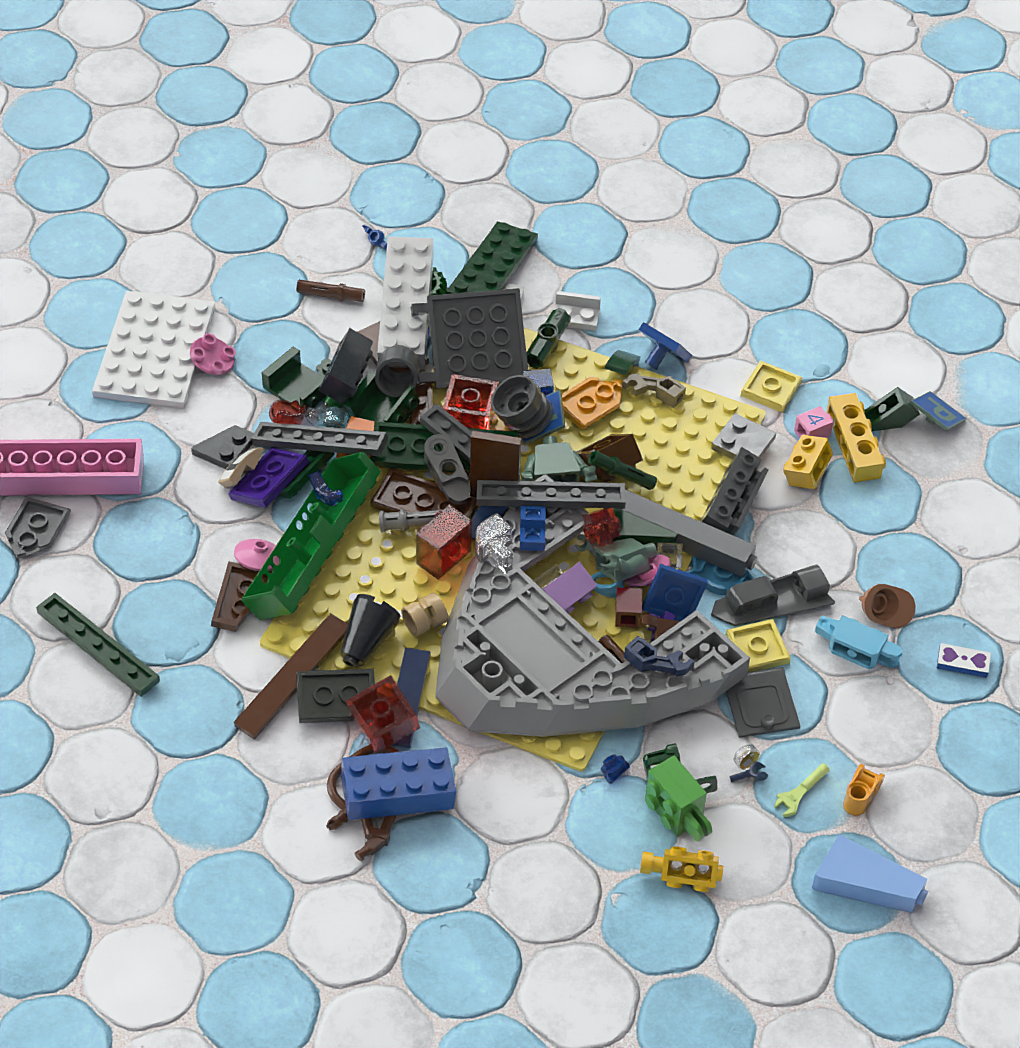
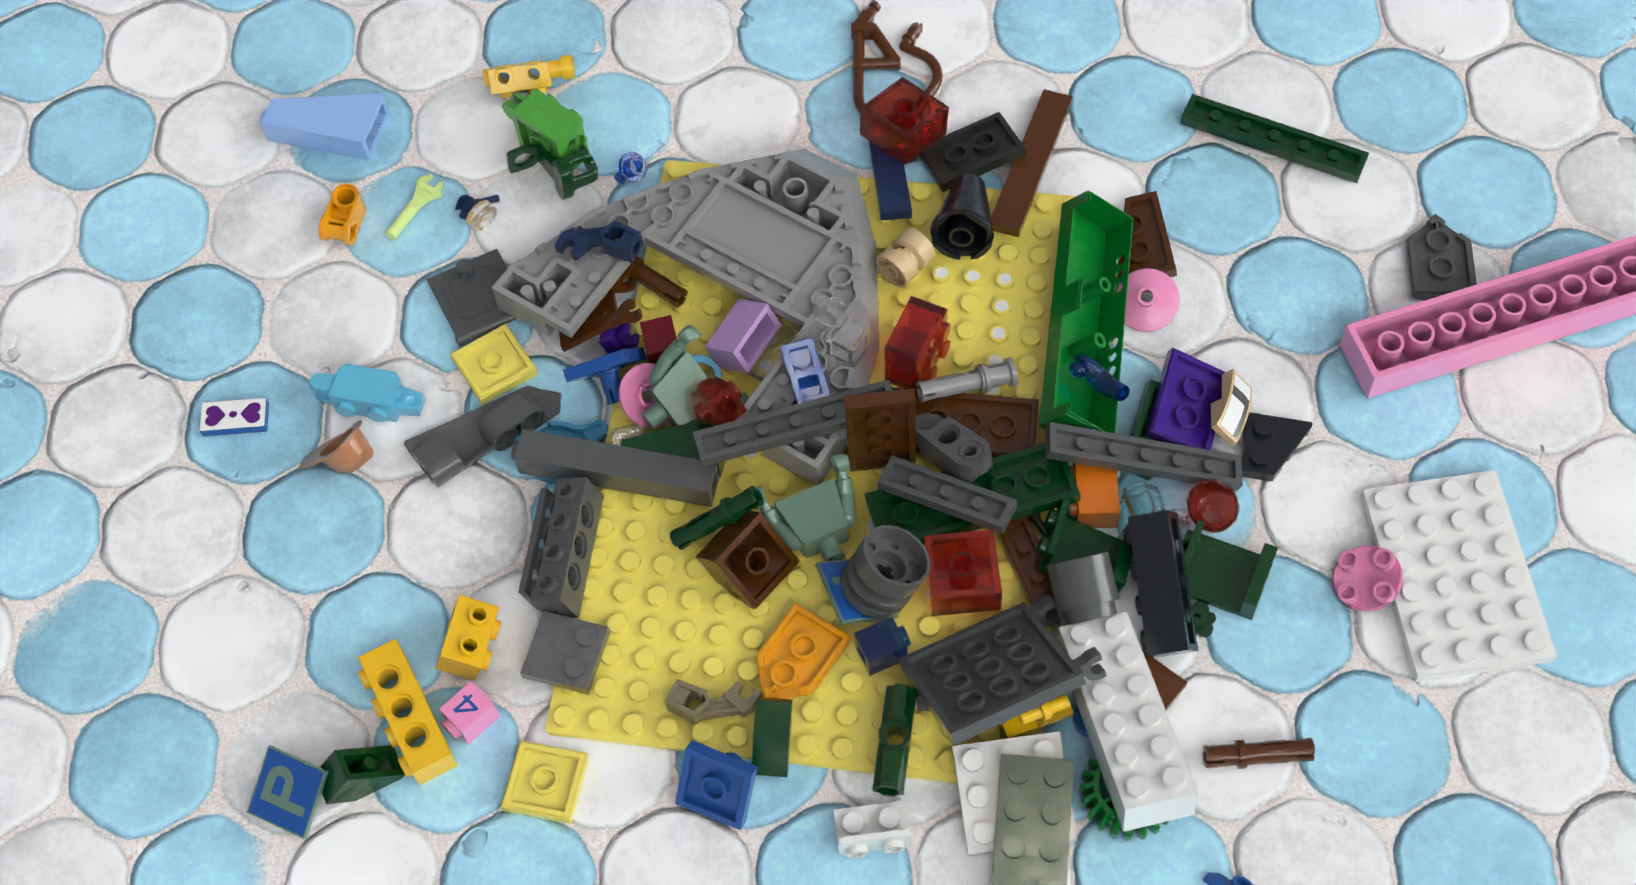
camera: 170 degrees right, 10 degrees up
blue brick [341,747,456,820] -> none

